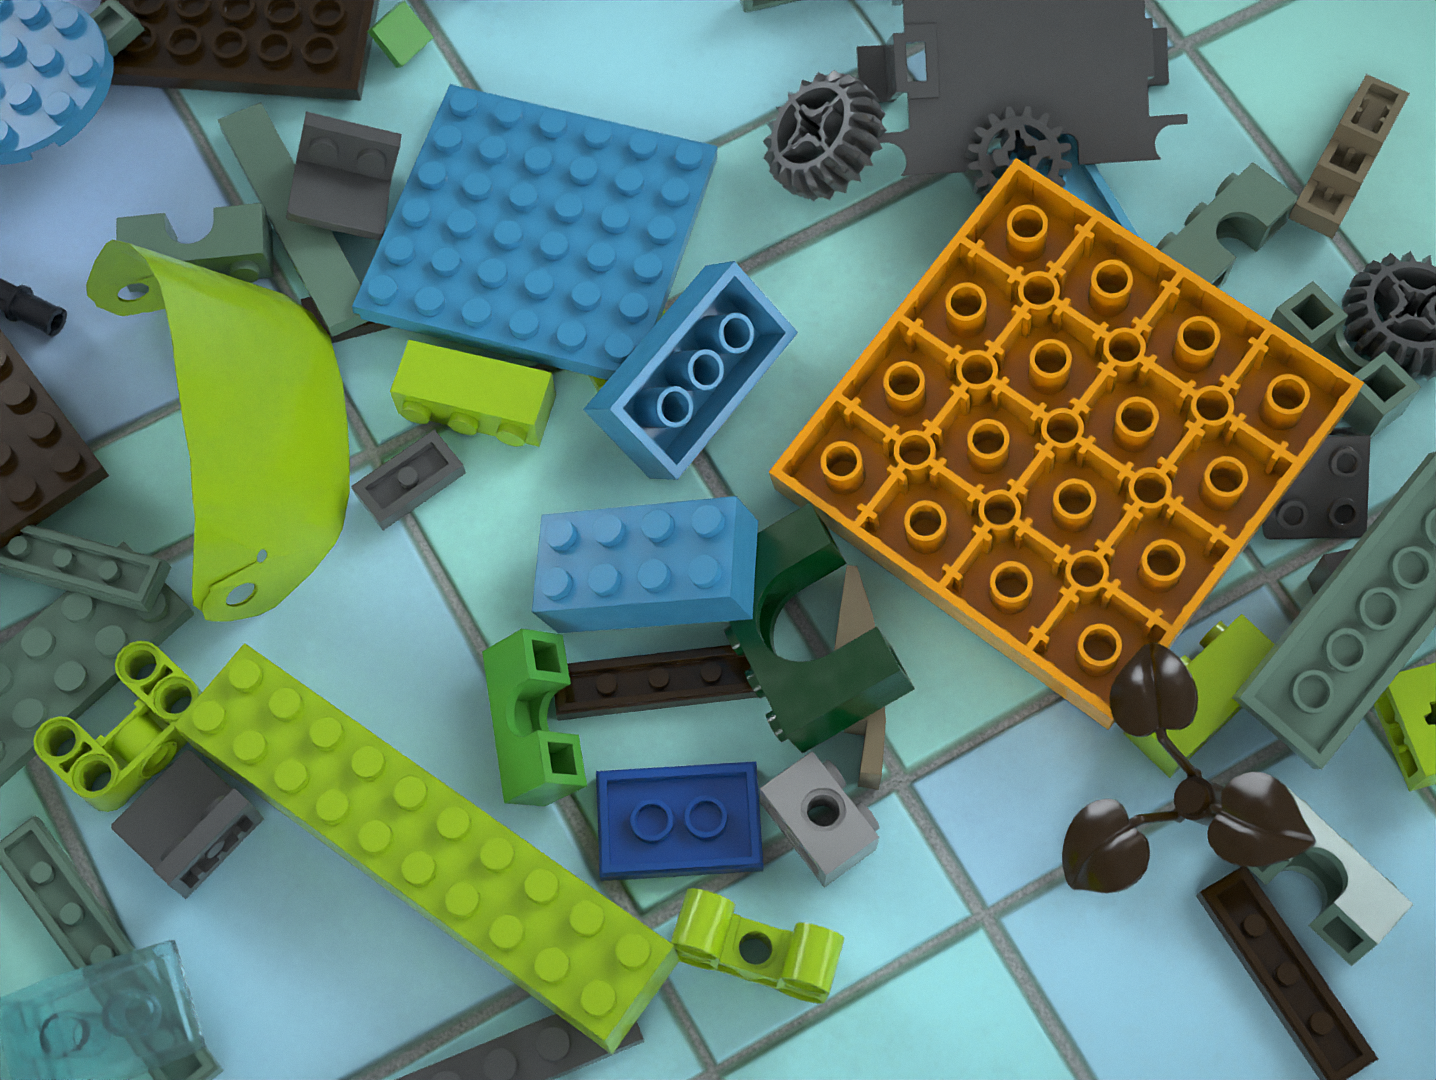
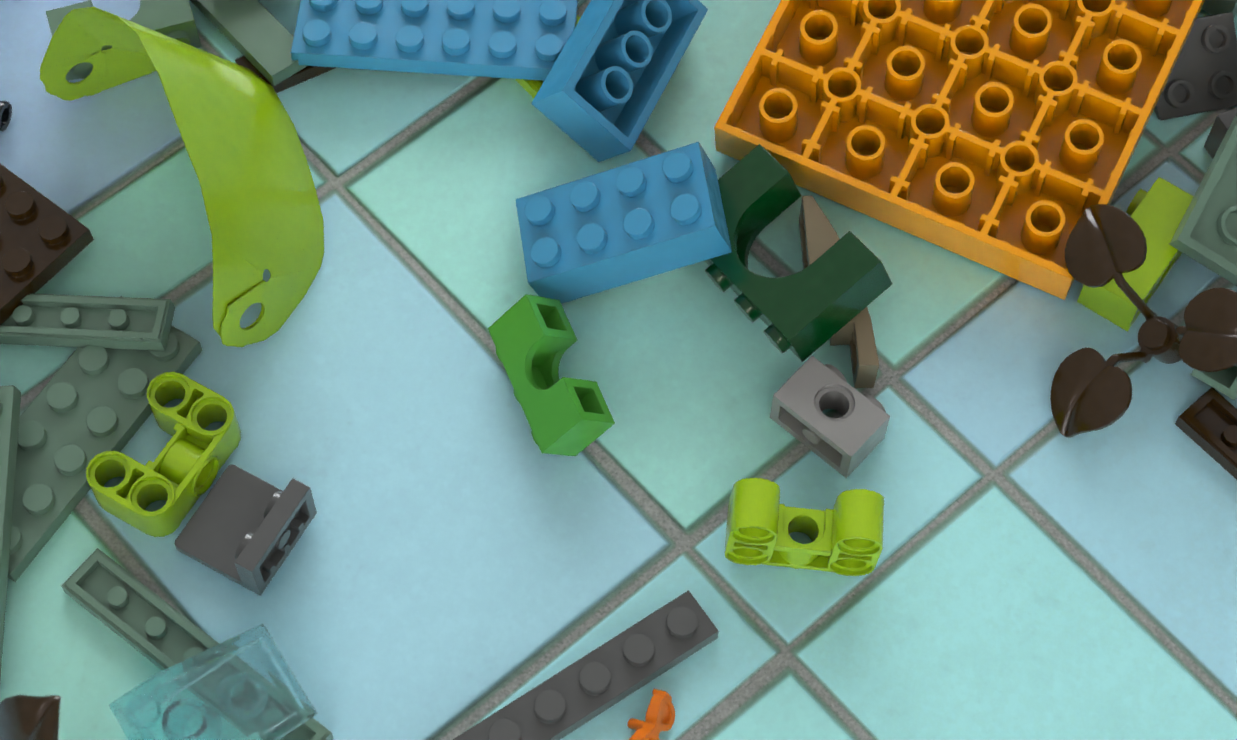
camera: 15 degrees left, 5 degrees down
lime brick [174,643,679,1054] -> none
dark grey plate [351,429,466,531] -> none
lime brick [390,340,556,447] -> none
dark brown tile [554,645,766,721] -> none
blue tile [596,761,764,881] -> none

